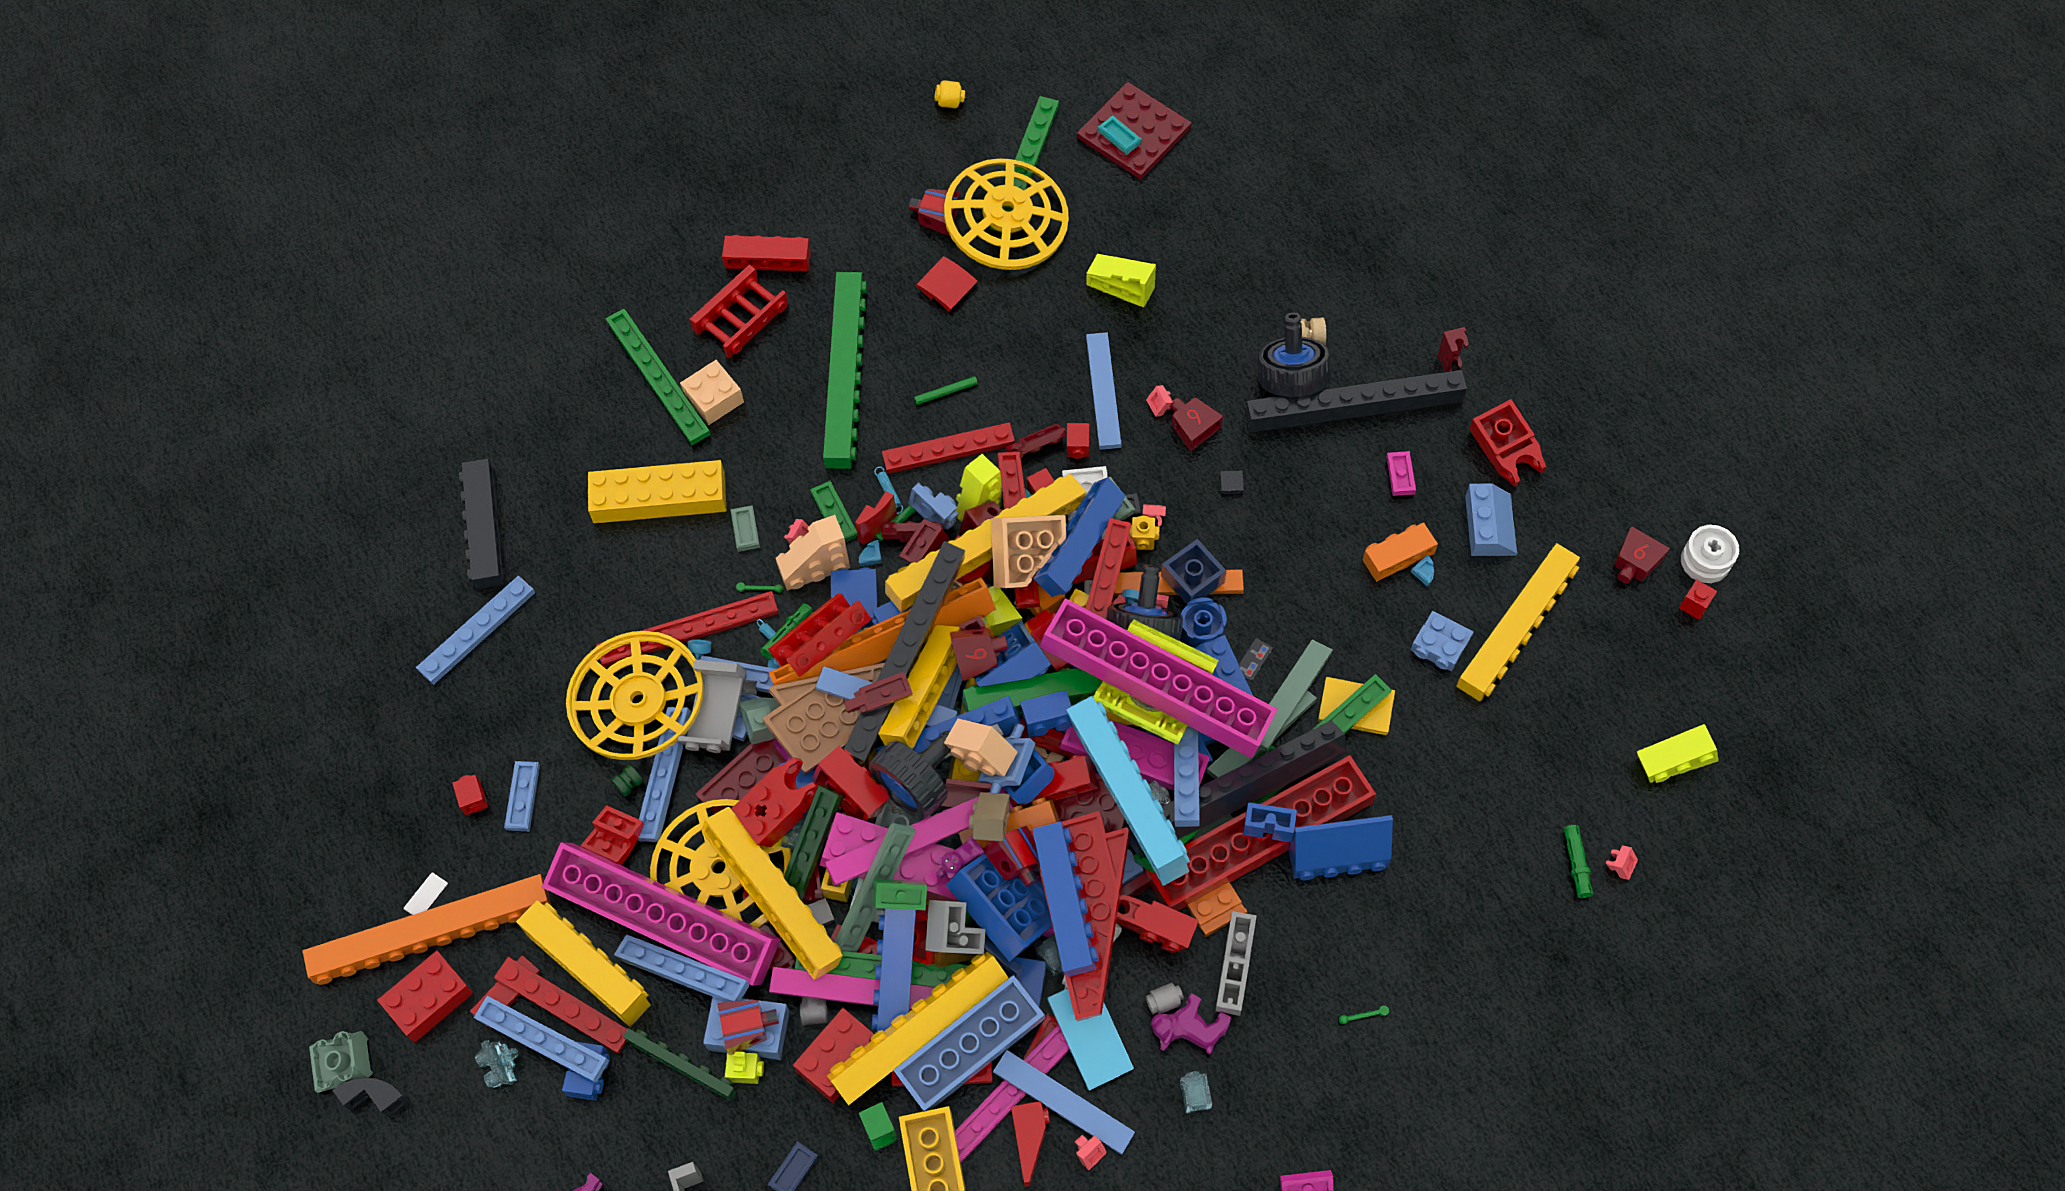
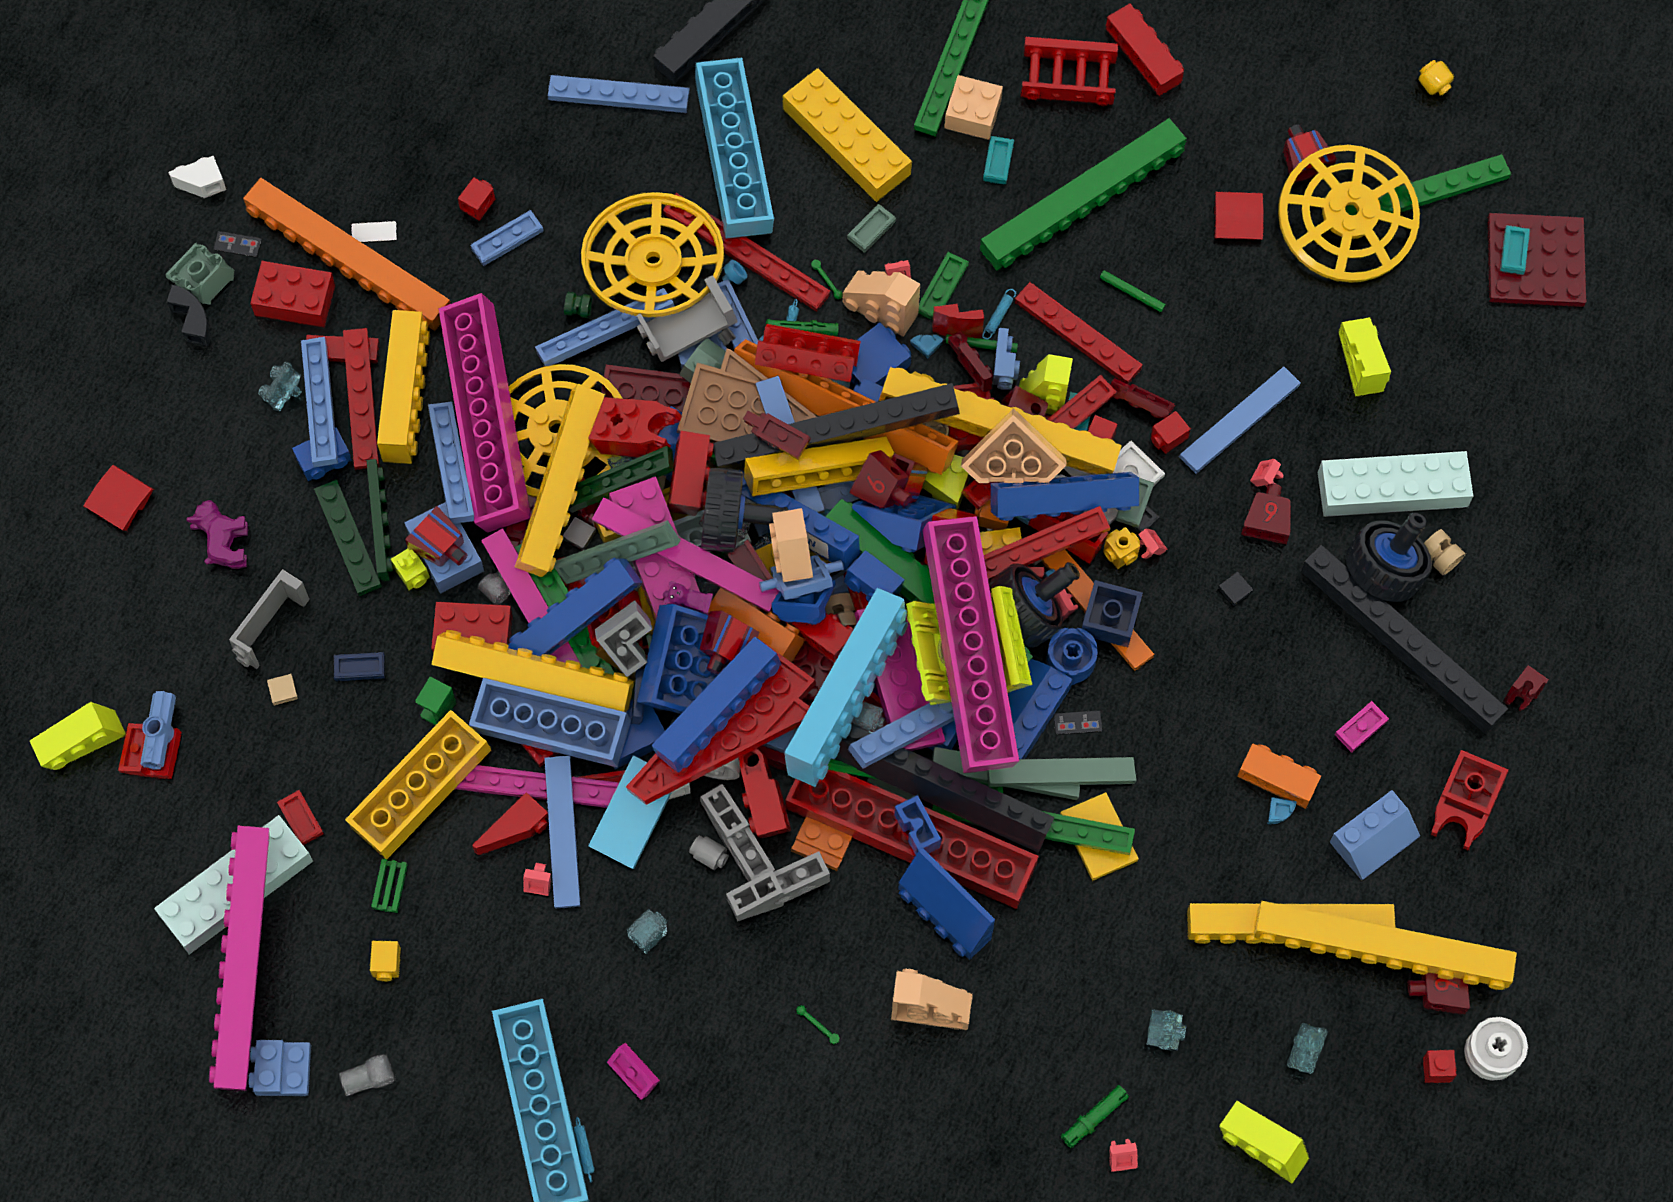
camera: 50 degrees right, 5 degrees up
red slope [580,805,644,865] -> none
green panel [872,879,927,910] -> none
dark red panel [899,519,949,564] -> none
dark tan brick [969,792,1010,841] -> none
magenta animal [1151,993,1231,1054] -> none
medium blue plate [1411,611,1473,672] -> none
none -> white slope [169,156,226,198]
none -> black sticker [214,231,261,257]
none -> dark green plate [314,480,382,596]
none -> medium azure brick [695,58,774,238]
none -> light grey brick [700,784,775,882]
none -> light nougat brick [891,969,972,1030]
none -> teal tile [983,136,1014,184]
none -> clear light blue brick [1147,1009,1186,1050]
none -> yellow brick [1254,901,1517,990]
none -> clear light blue hips [1287,1023,1328,1074]
none -> light aqua brick [1318,451,1473,517]

